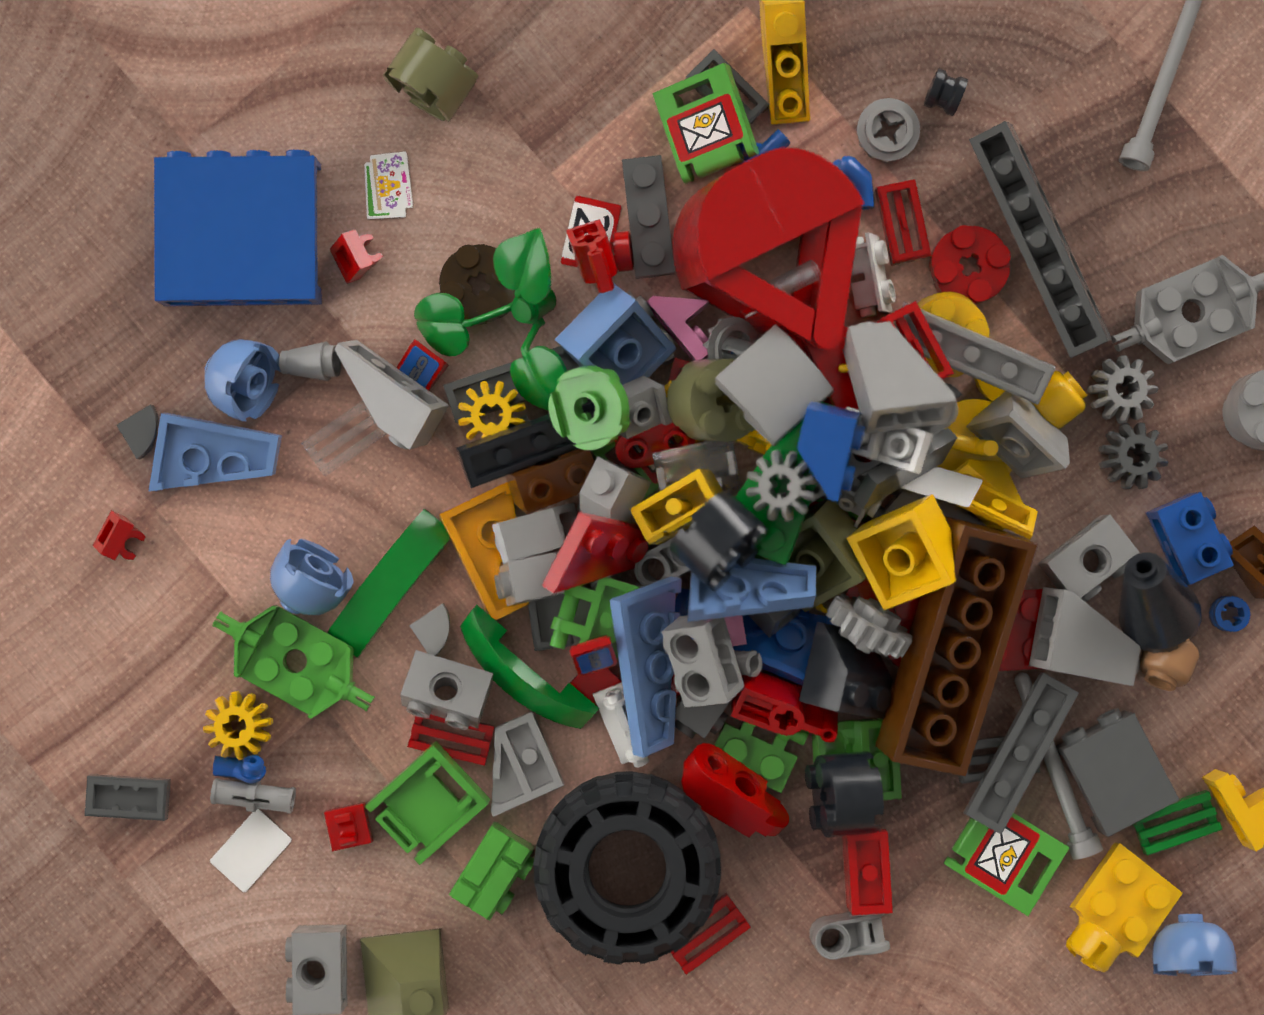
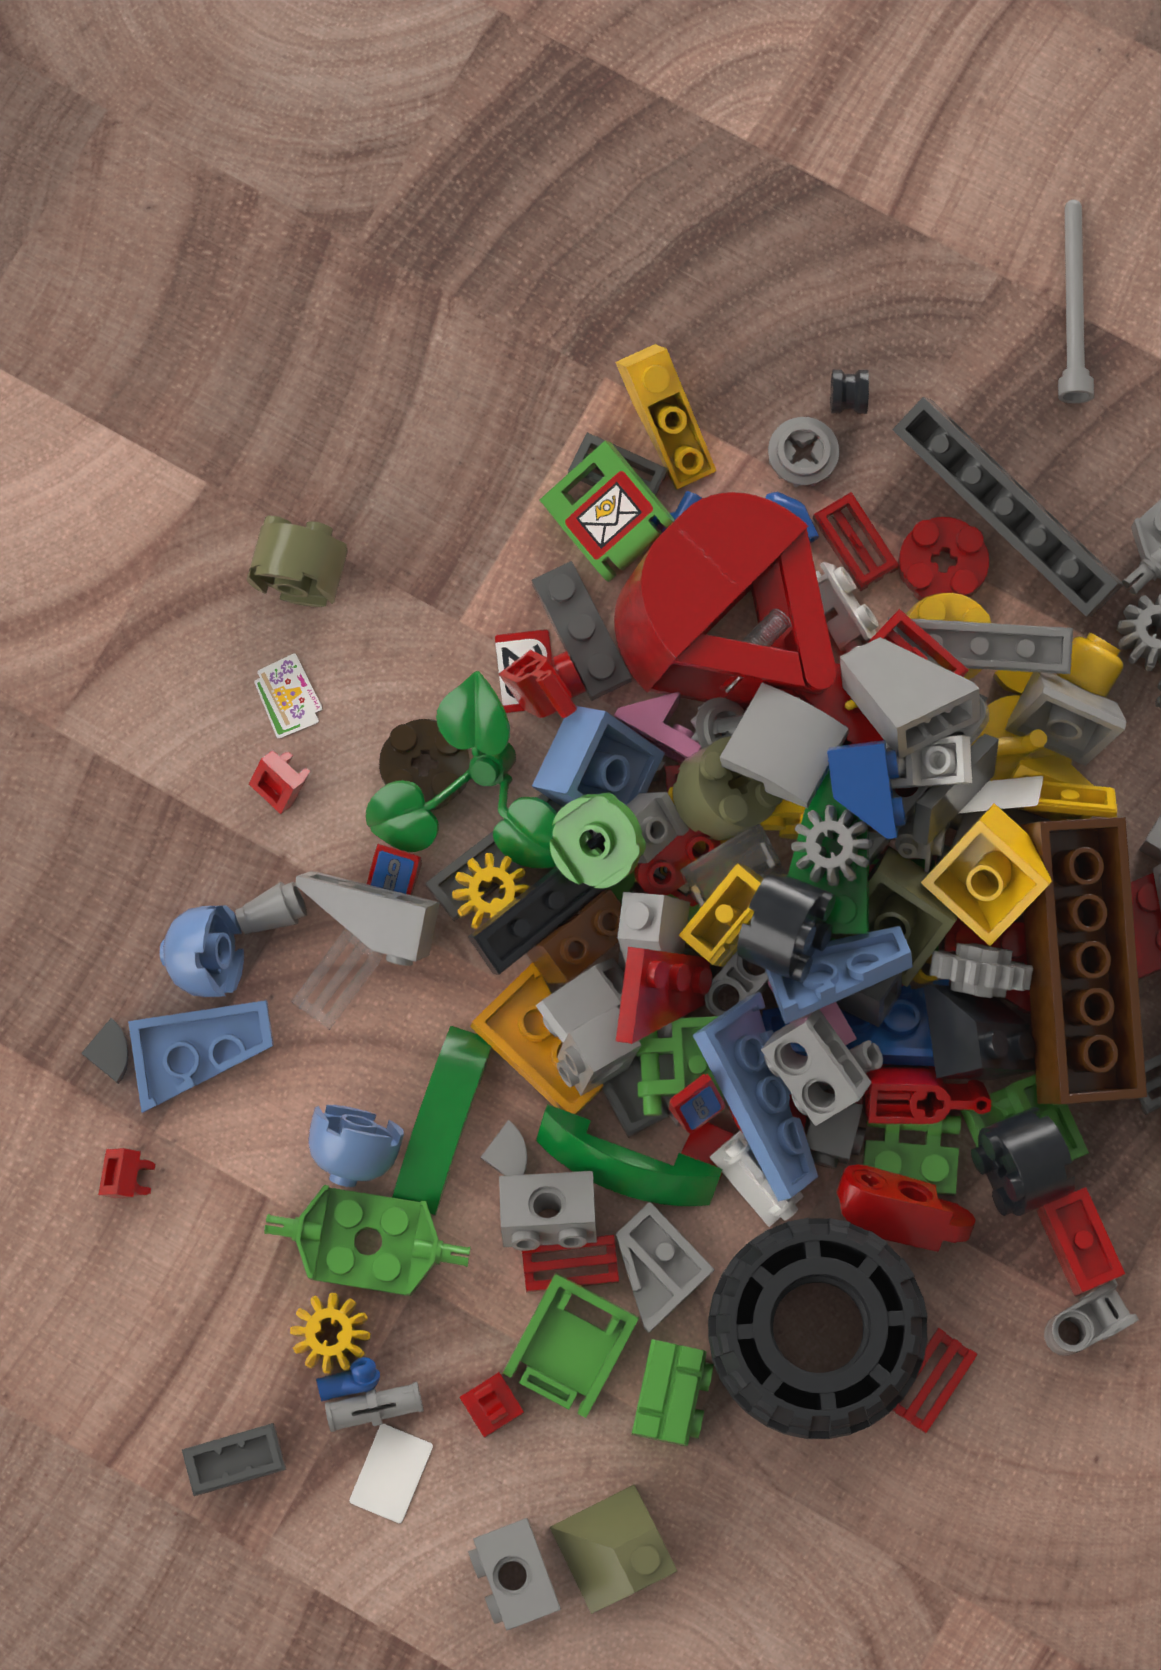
camera: 15 degrees left, 10 degrees down
blue panel [154,150,322,307] -> none

